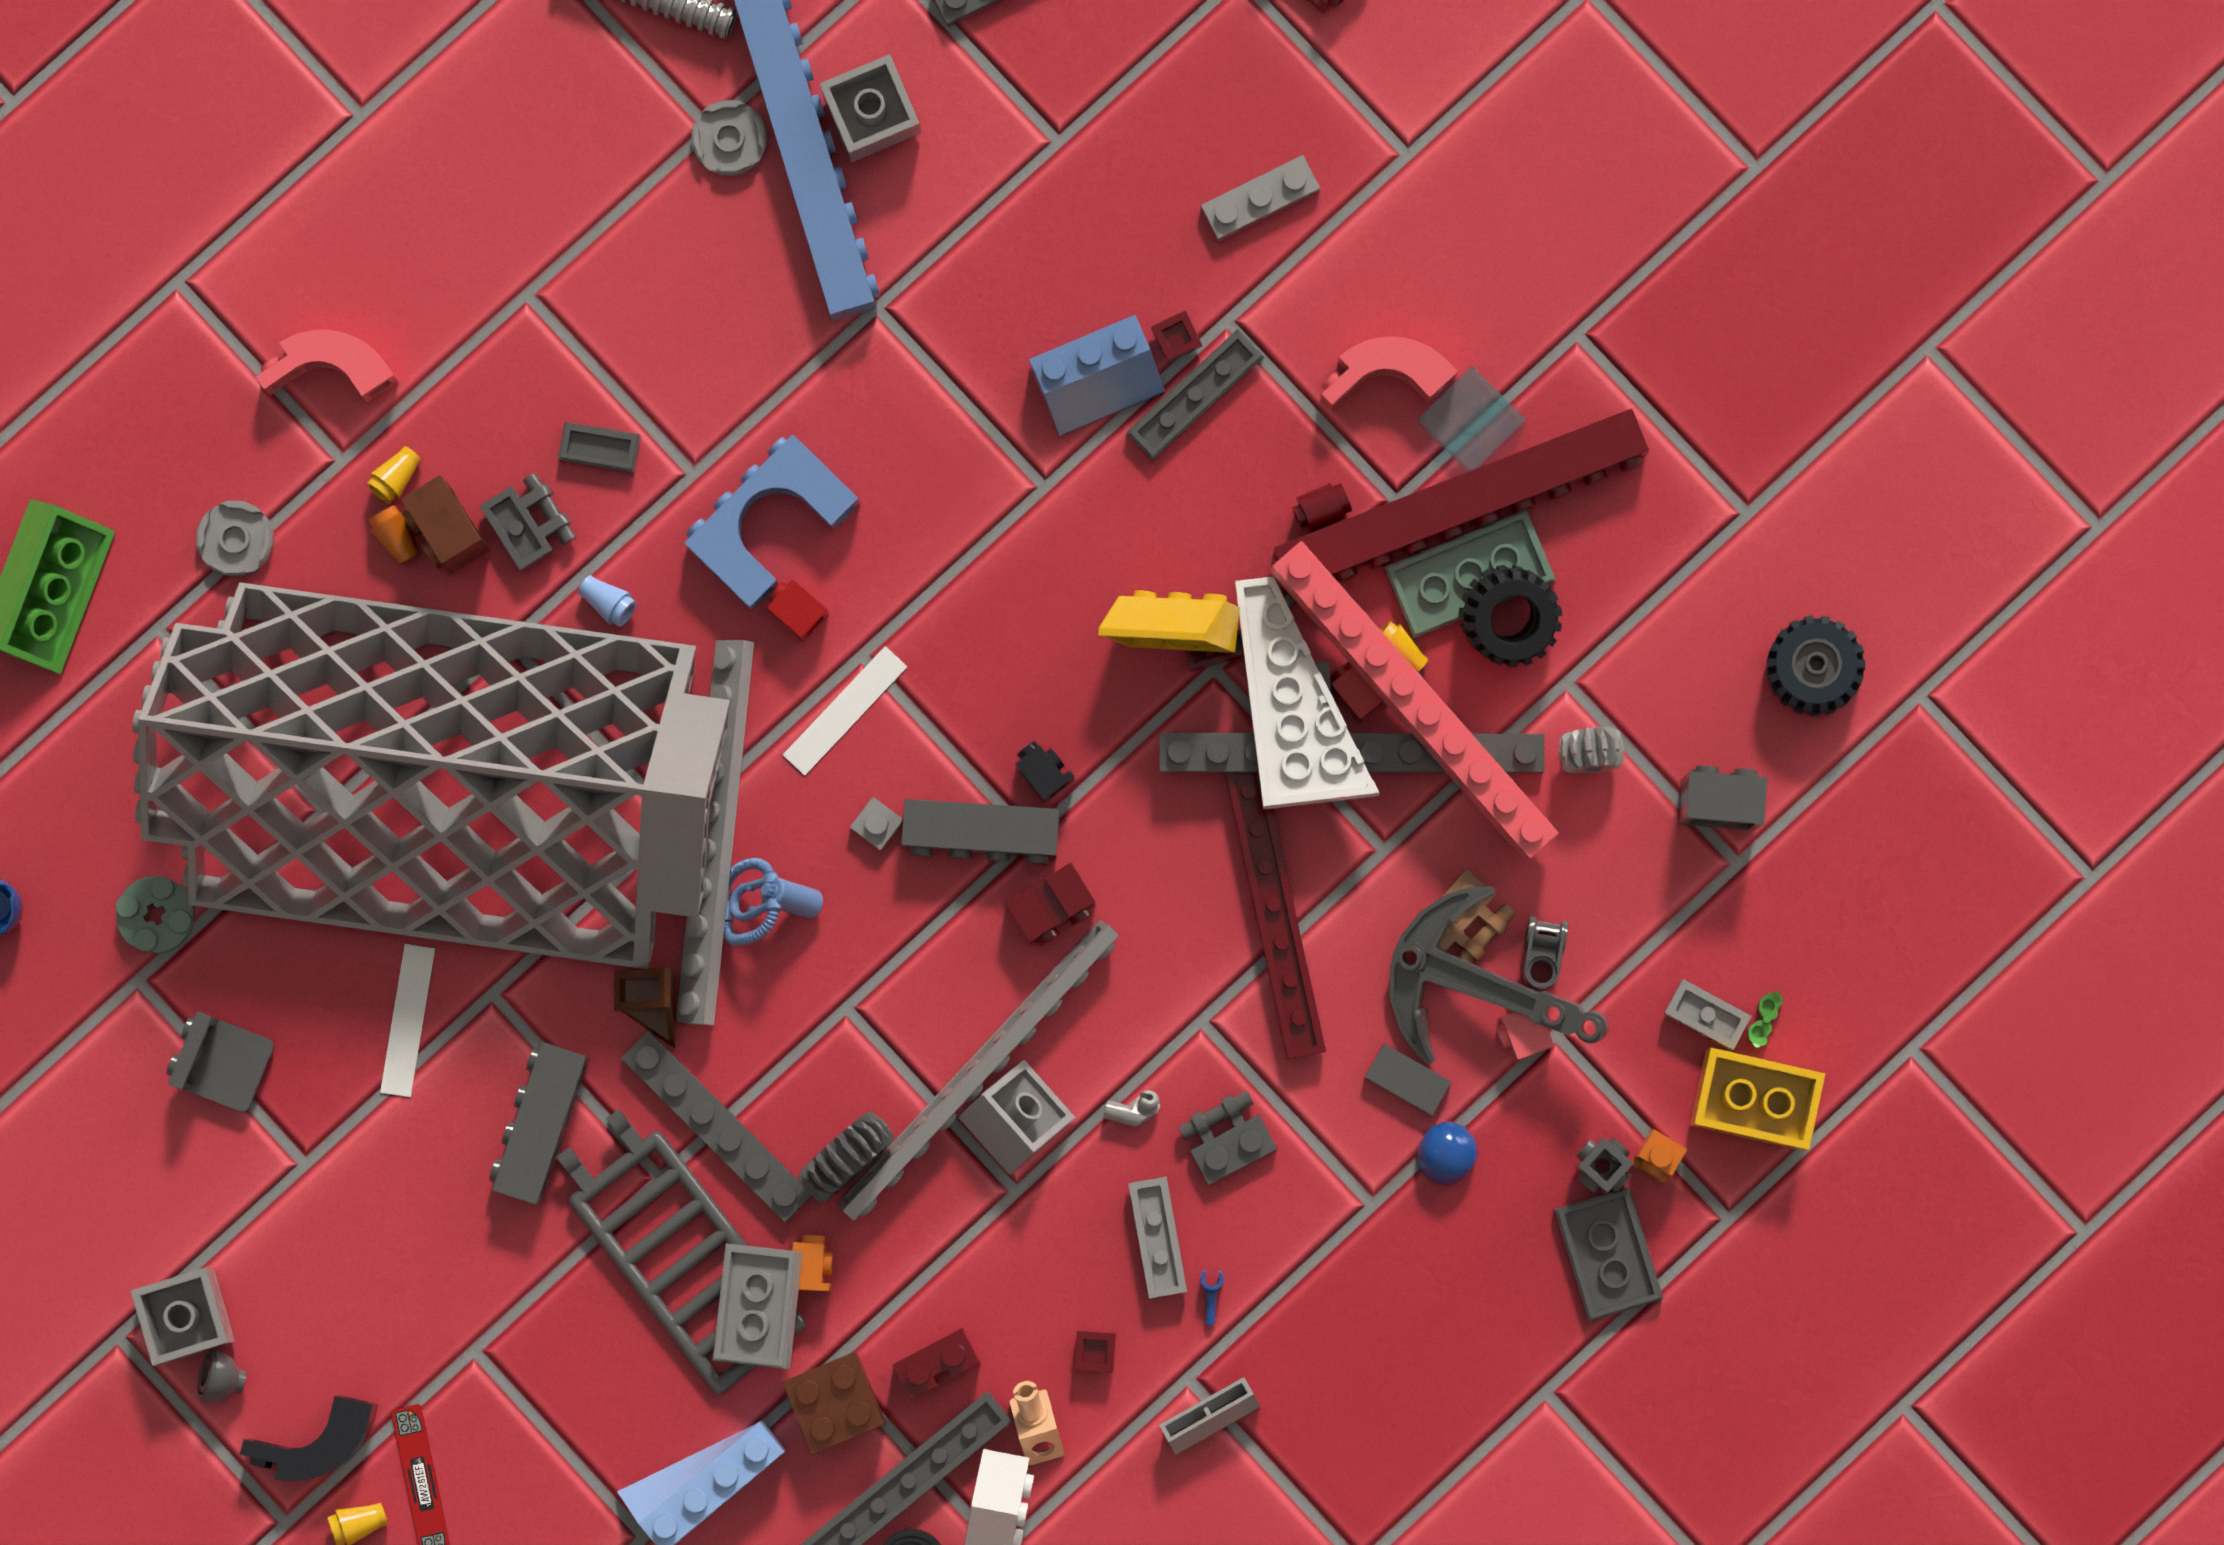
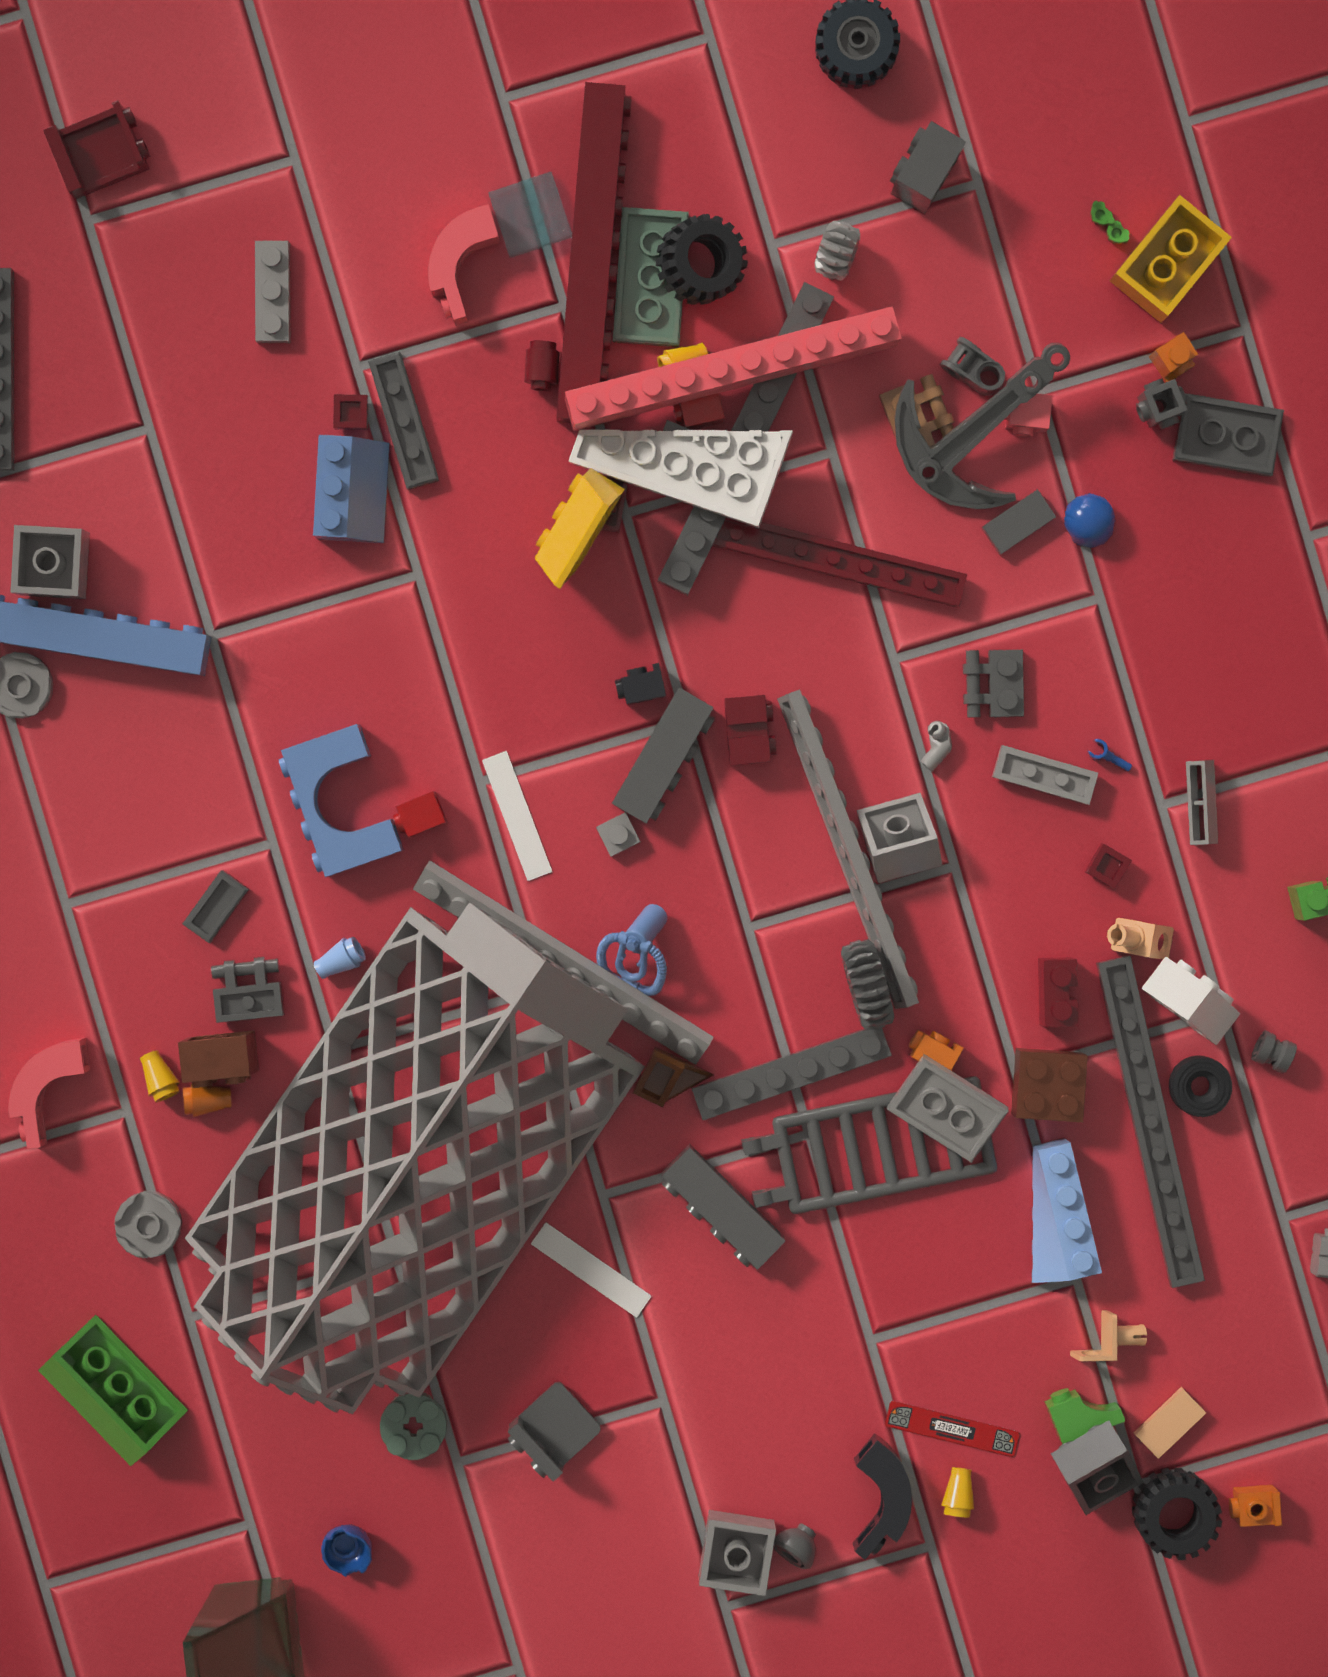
camera: 60 degrees left, 5 degrees up
light grey plate [1664,979,1751,1051] -> none

